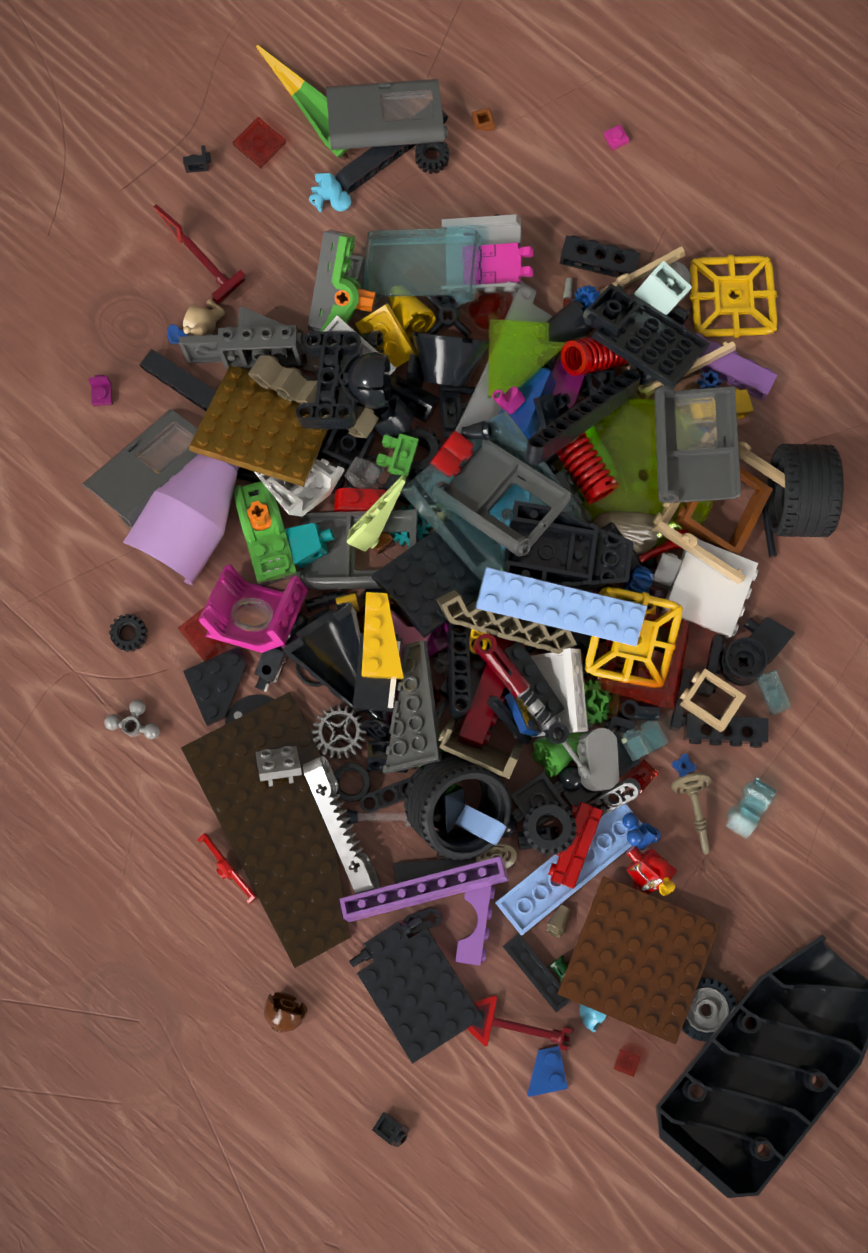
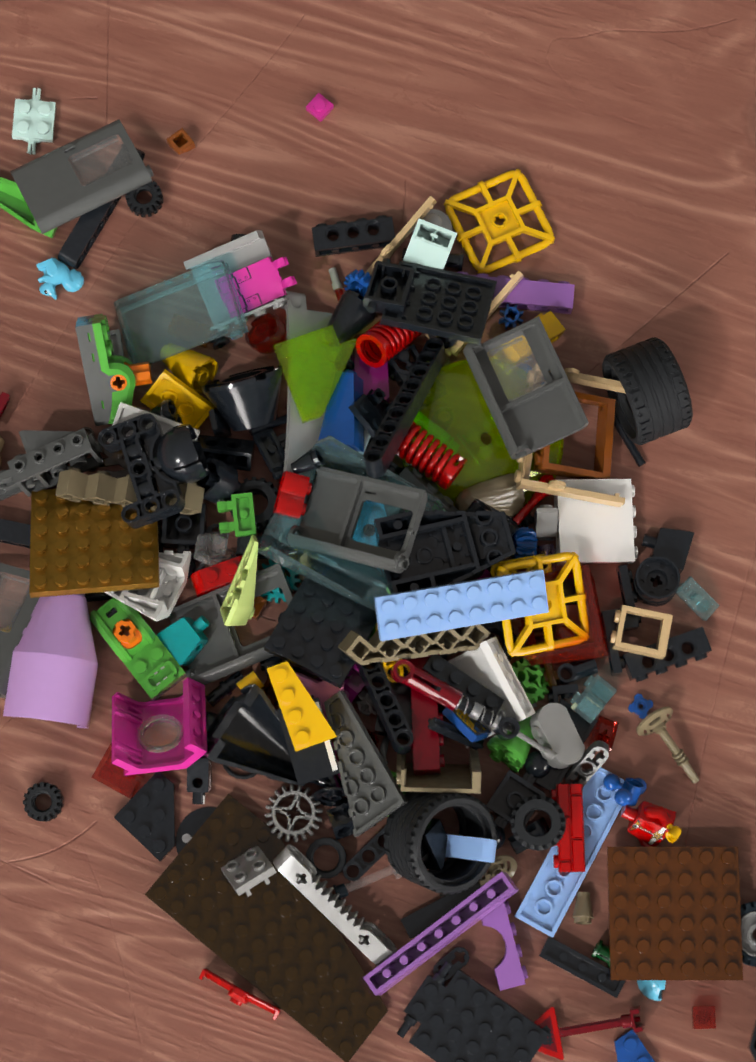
camera: 20 degrees left, 0 degrees up
light grey piece [104,699,160,739] -> none
black bar [425,291,472,338] -> none
dark pink piece [492,387,525,414] -> none
clear light blue brick [726,777,776,839] -> none
none -> light aqua plate [12,88,56,155]

